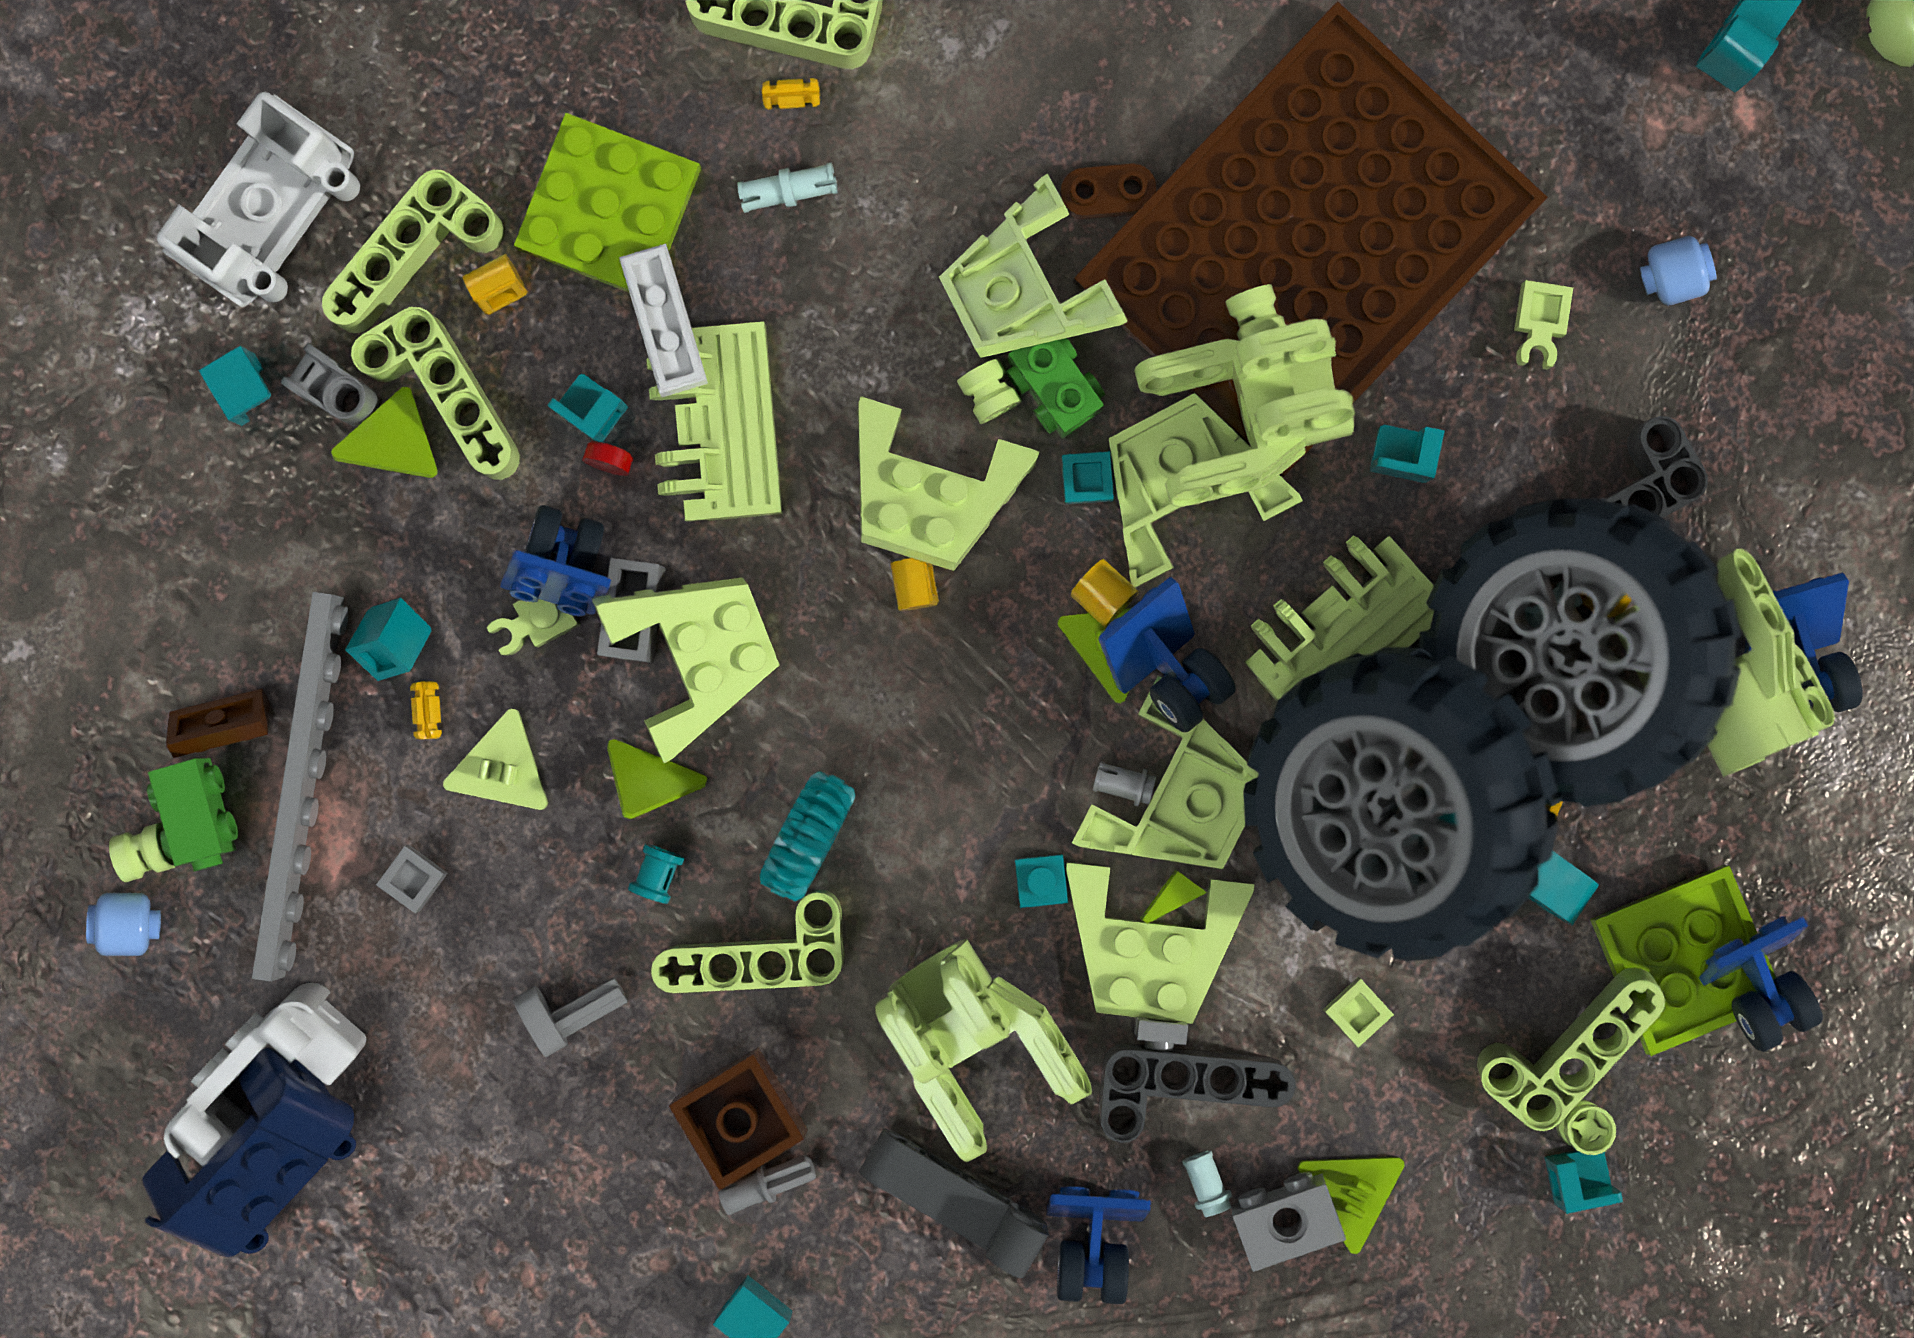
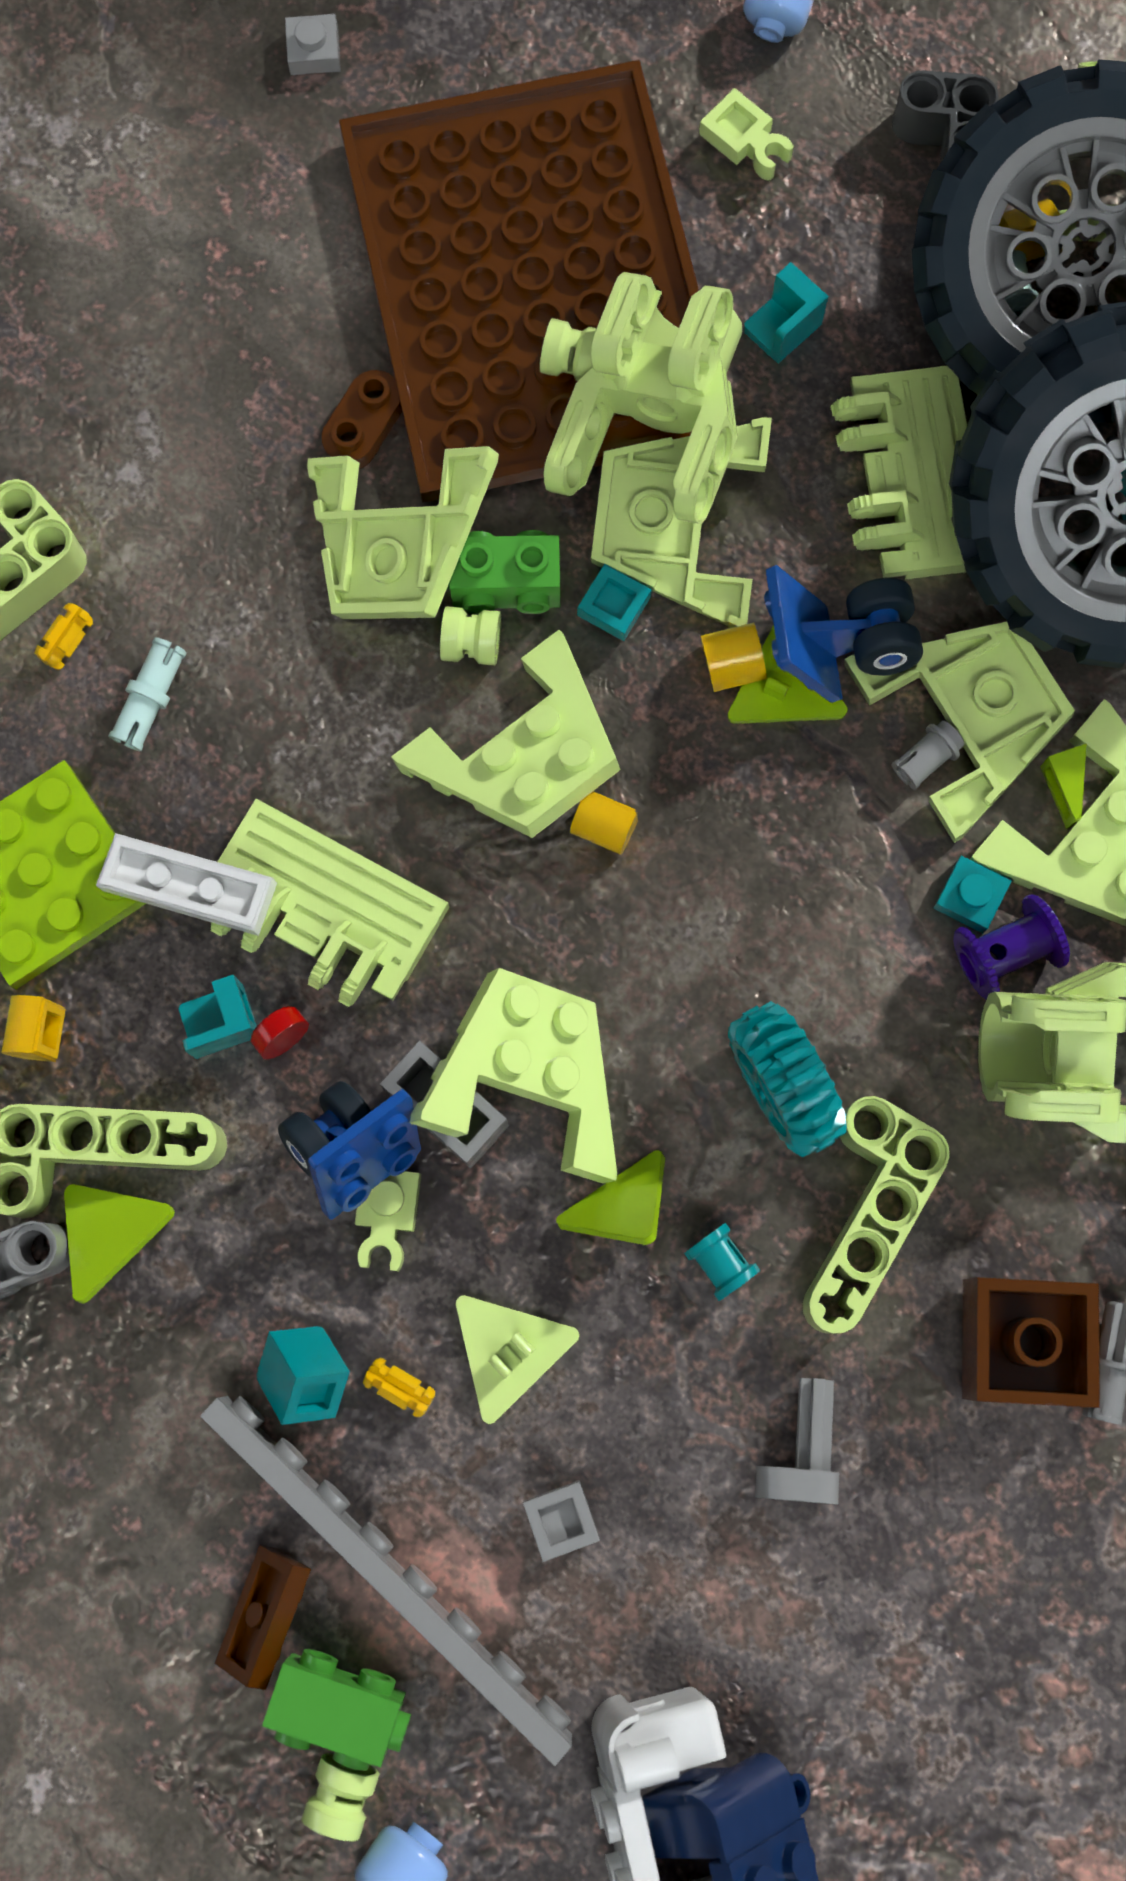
camera: 55 degrees left, 10 degrees down
none -> dark purple hose [953,894,1070,1000]

